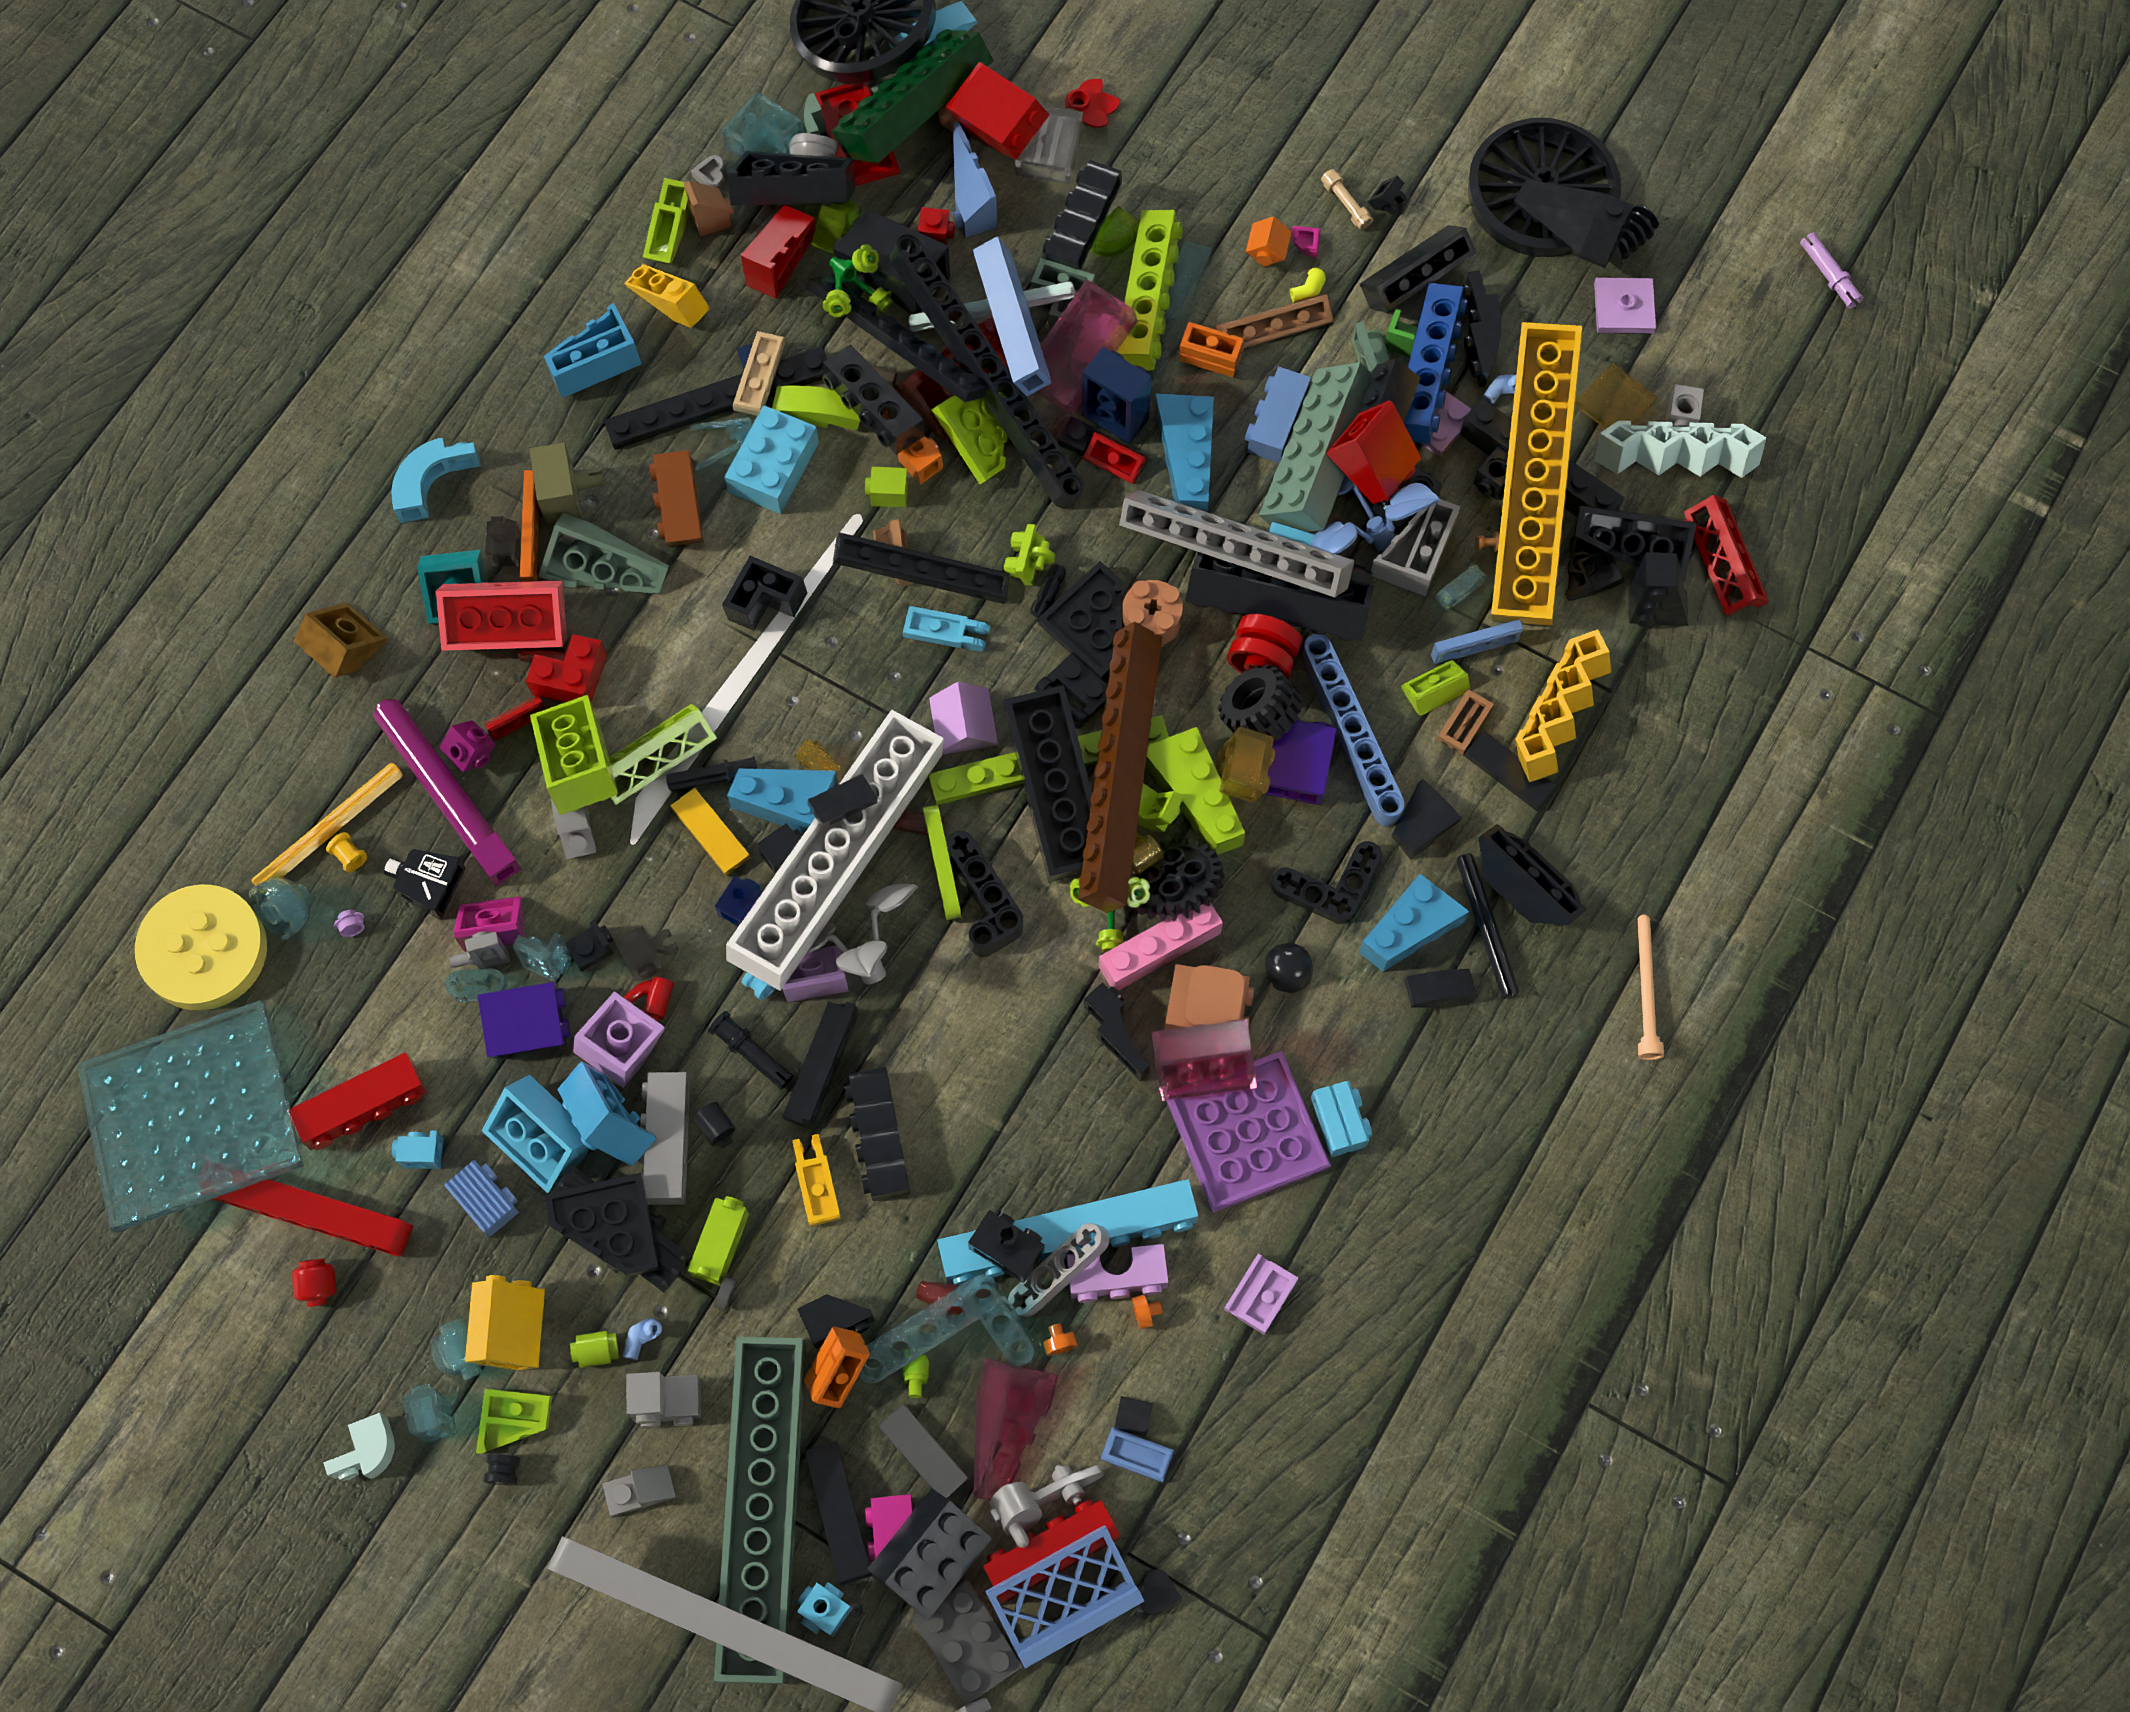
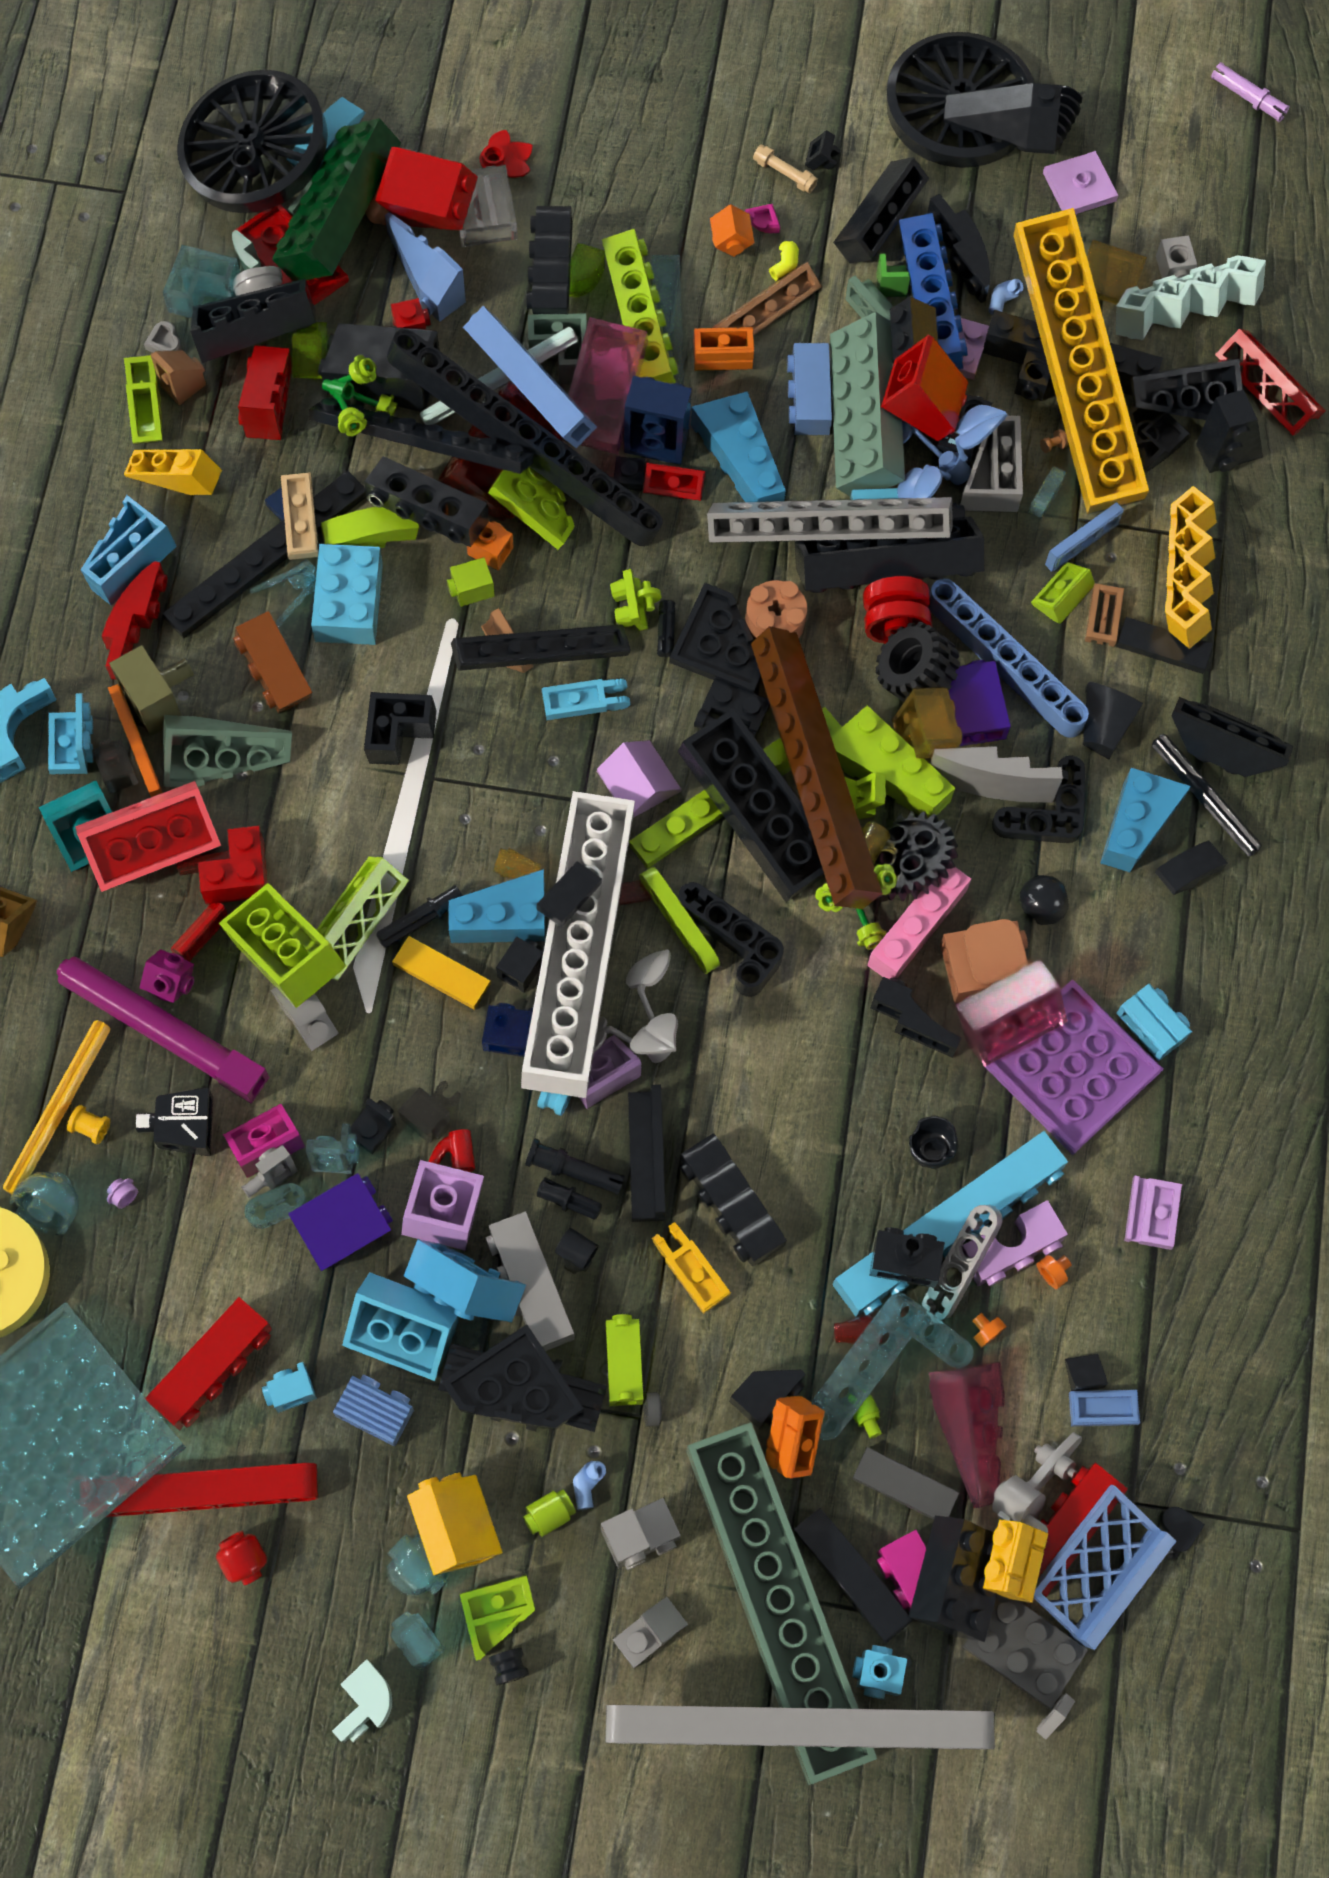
camera: 25 degrees left, 0 degrees up
none -> medium azure bracket [48,693,93,774]
none -> red slope [101,561,168,680]
none -> black axle [537,1177,602,1219]
none -> black hair [909,1115,959,1169]
none -> light grey slope [930,746,1063,803]
none -> yellow brick [983,1520,1048,1603]

